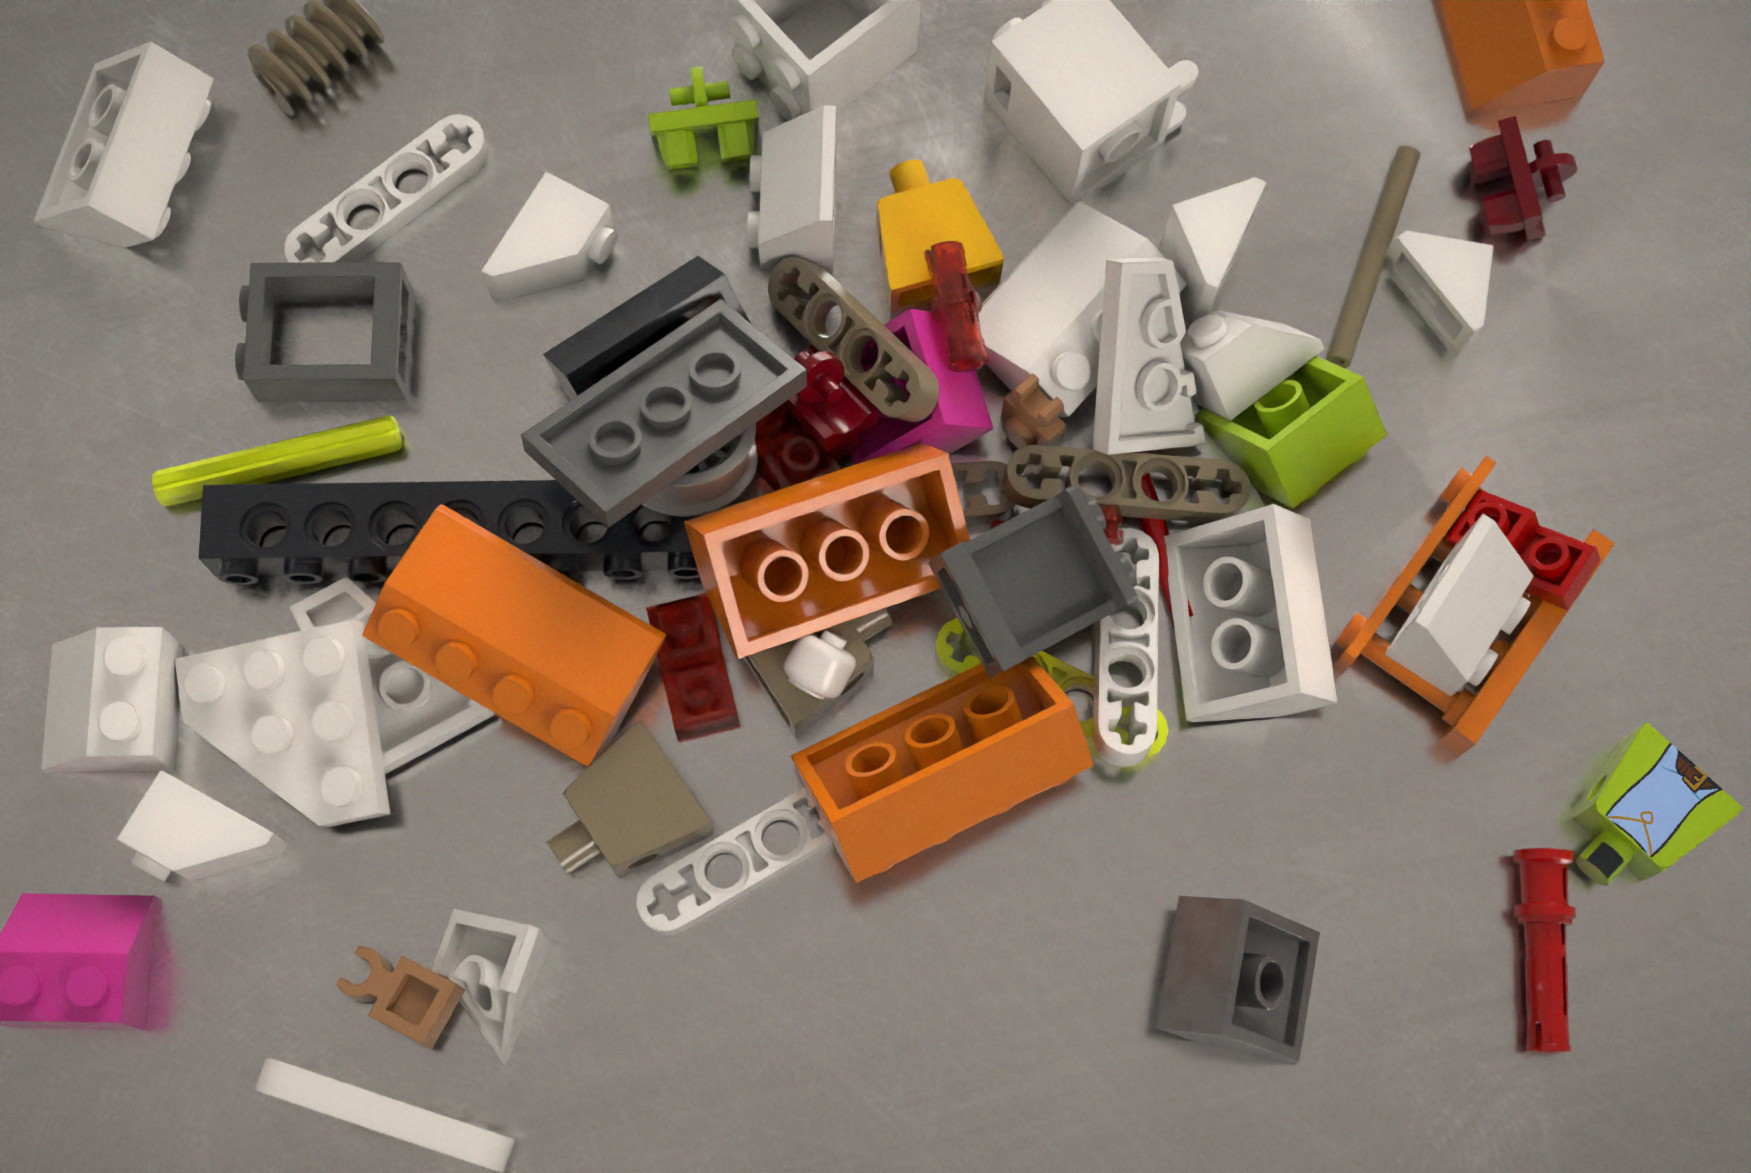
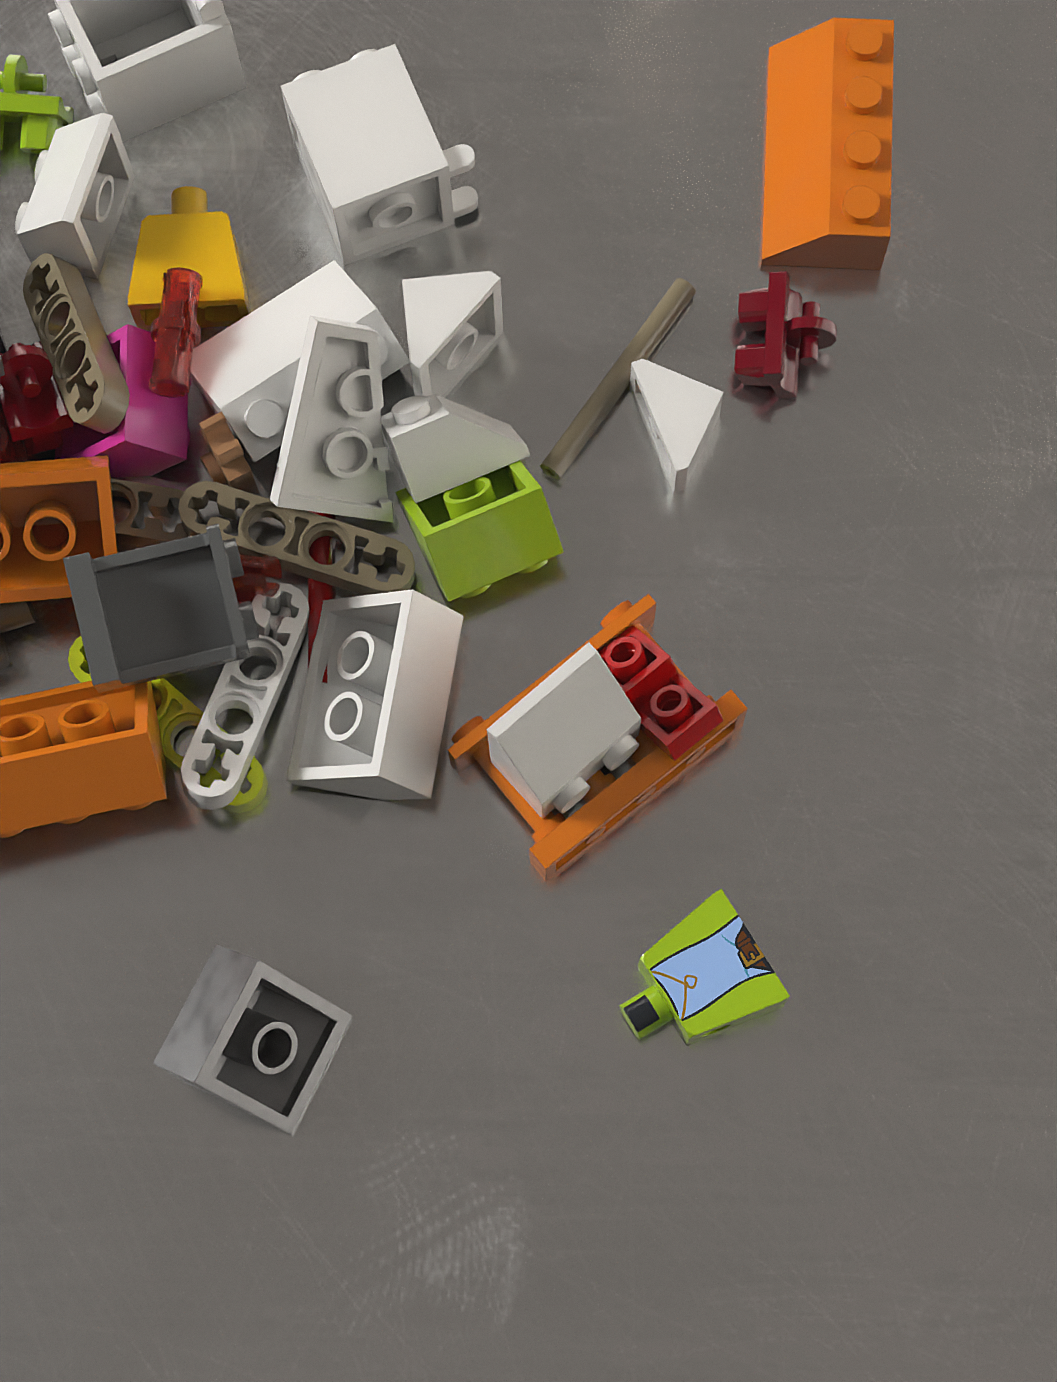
camera: 20 degrees right, 0 degrees up
red pin [1513,848,1576,1053] -> none

